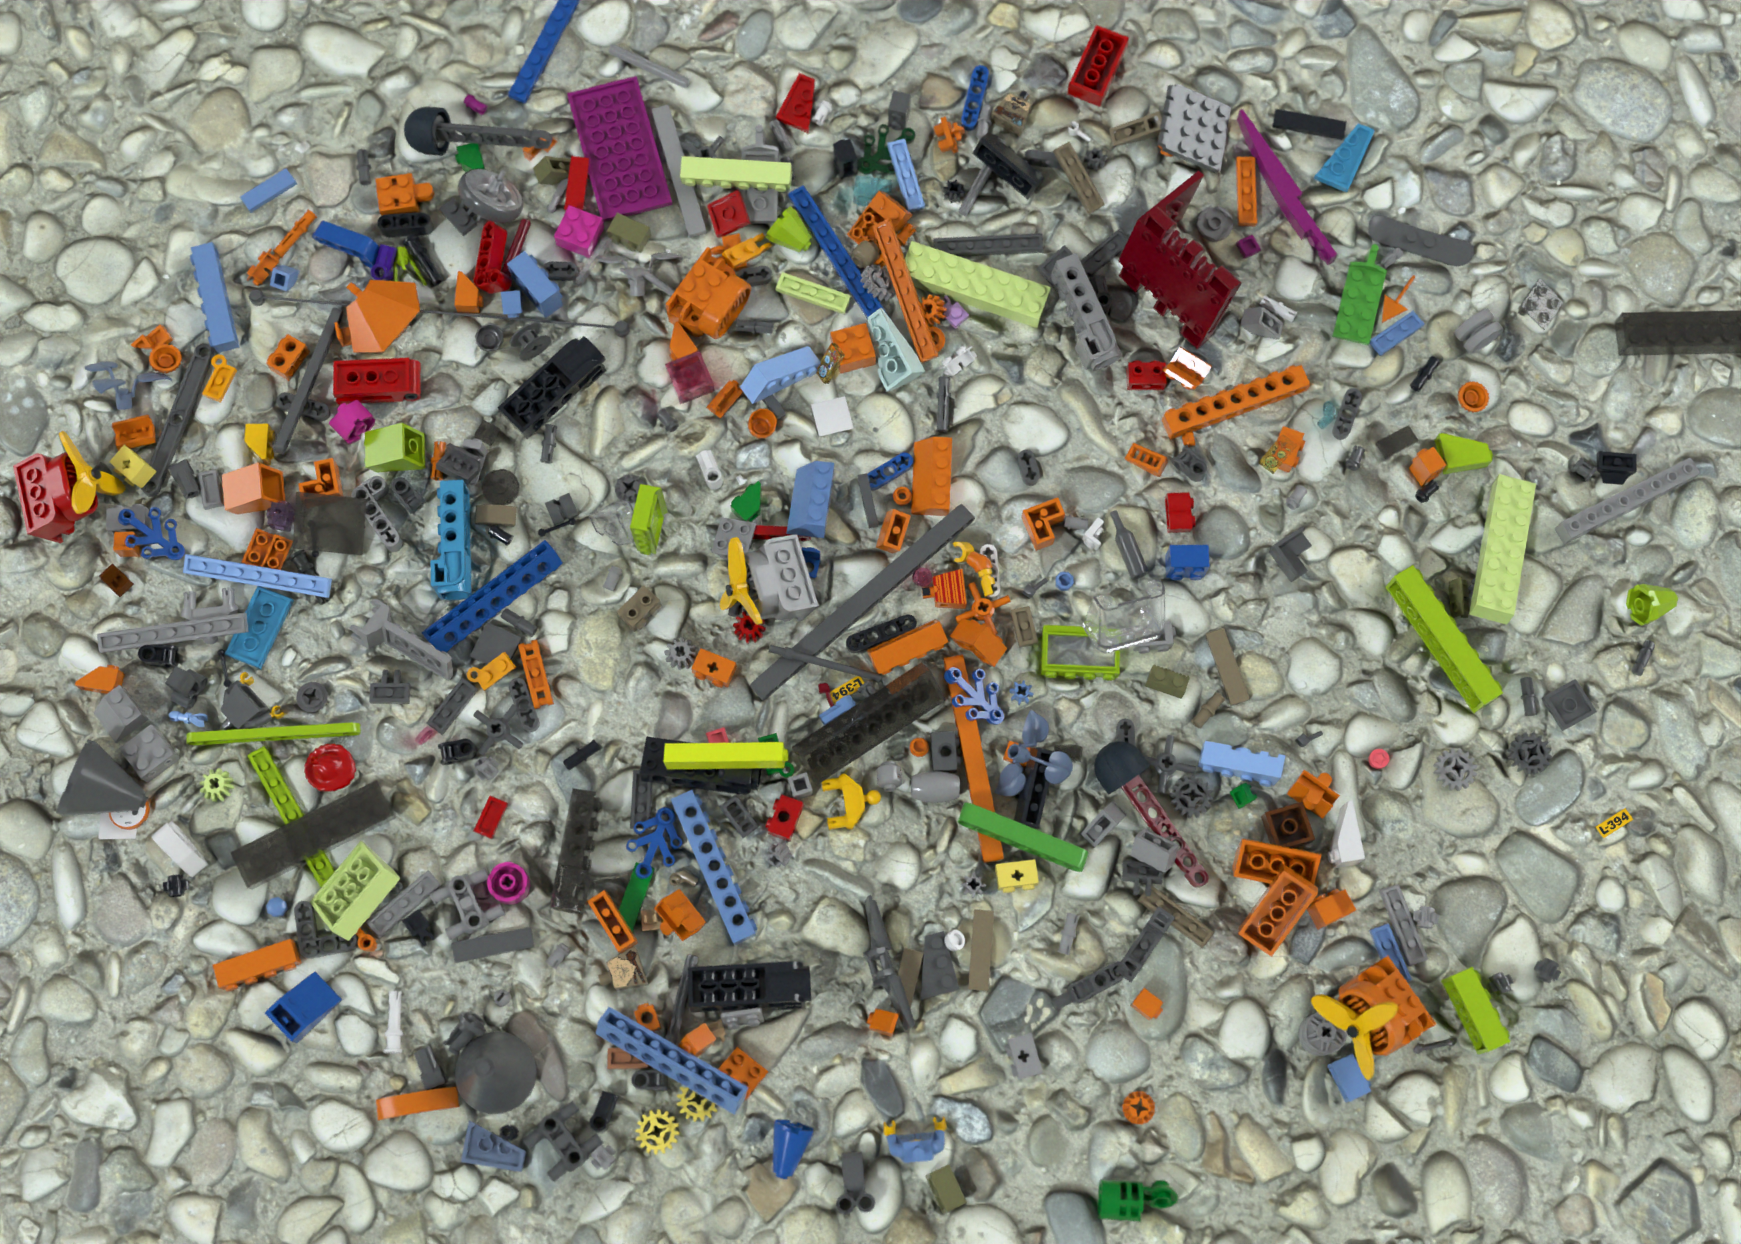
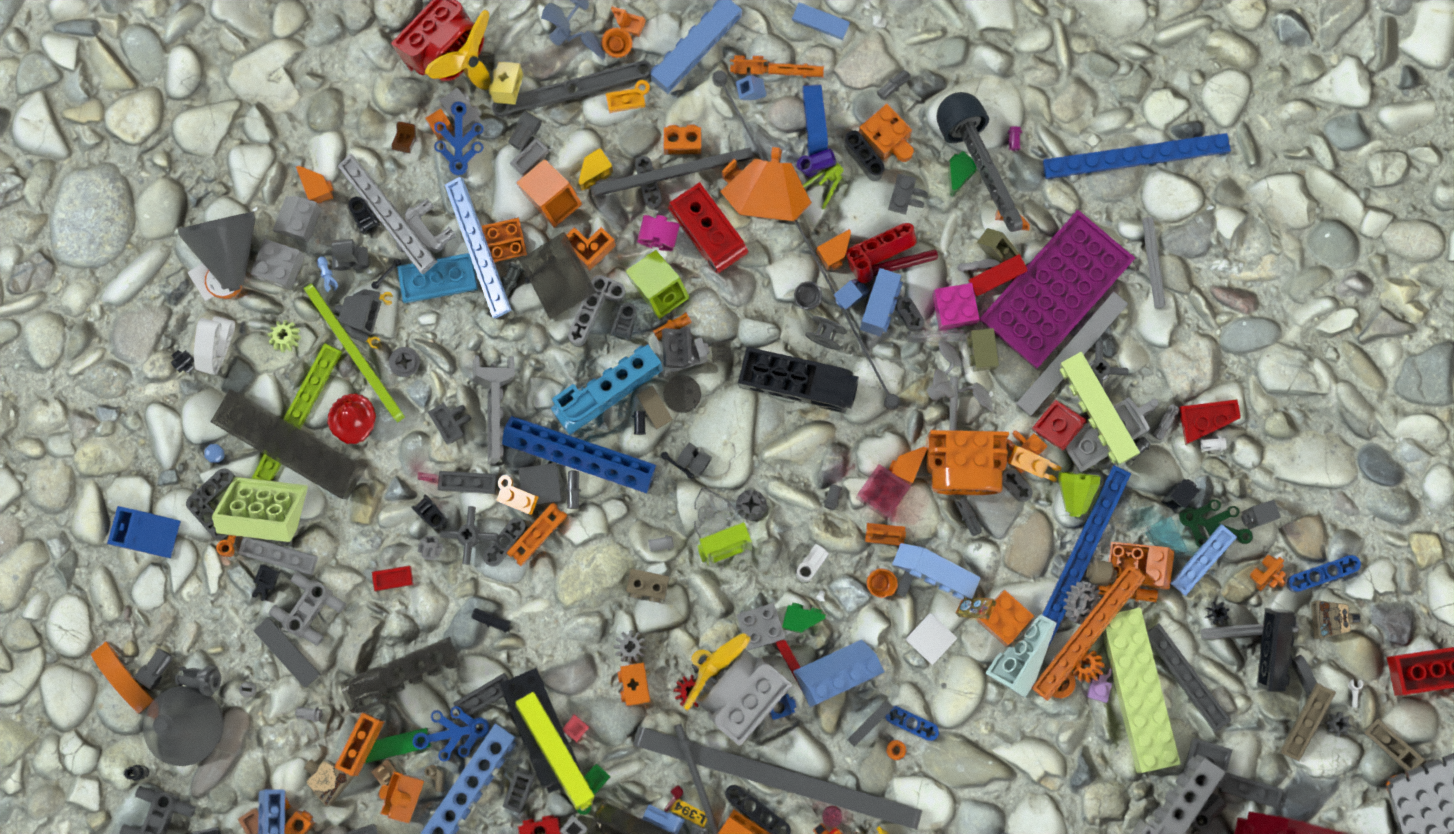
camera: 60 degrees right, 5 degrees up
orange bracket [112,415,156,451] -> none
orange brick [213,939,302,991] -> none
clear purple brick [267,501,296,532] -> none
white pin [384,991,403,1054] -> none
black pin [403,234,444,286] -> none
flat silver wheel [458,169,524,223] -> none
sand blue wing [461,1121,526,1172] -> none
dark pink brick [487,862,531,905] -> none
dark grey pin [540,424,557,464] -> none
yellowish green plate [776,272,851,315] -> none
orange brick [876,509,911,554] -> none
orange slope [911,437,952,516] -> none
dark grey pin [936,376,951,433] -> none
white hinge [938,345,977,377] -> none
light grey axle [976,104,993,139] -> none

